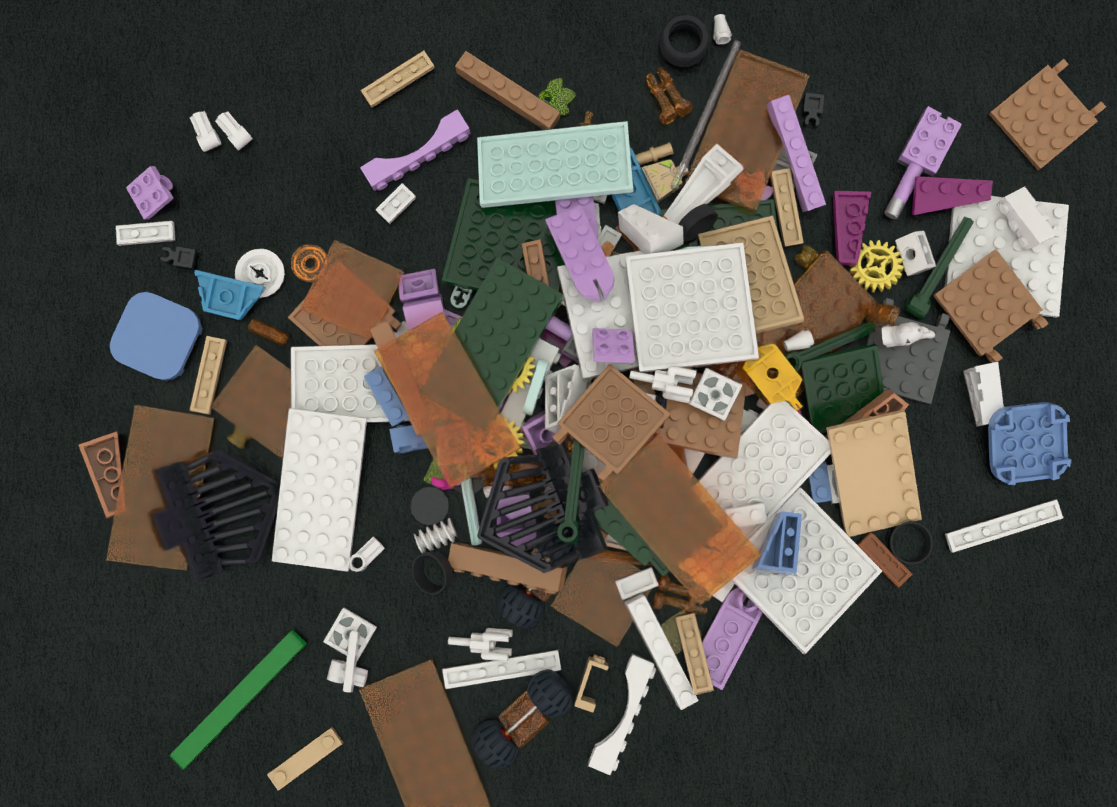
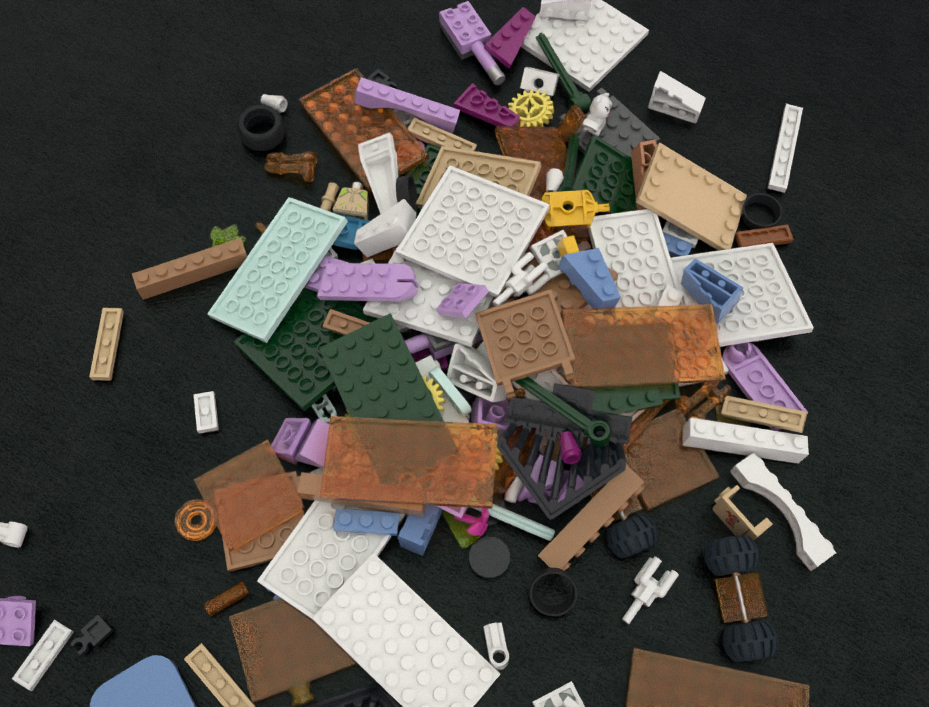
camera: 60 degrees left, 20 degrees down
dark azure wing [194,270,266,320] -> none
white piece [215,111,253,151] -> none
white gear [235,249,285,298] -> none
lavender arch [360,109,471,191] -> none
white piece [414,518,457,554] -> none
white plate [442,650,561,689] -> none
white tile [615,567,659,600] -> none
clear piece [670,40,741,189] -> none
clear yellow wheel [795,245,819,269] -> none
medium nougat plate [933,249,1049,363] -> none
medium blue tile [988,402,1071,485] -> none
none -> yellow piece [557,235,579,258]
none -> medium blue wedge [558,248,621,313]
none -> magenta cone [560,431,582,464]

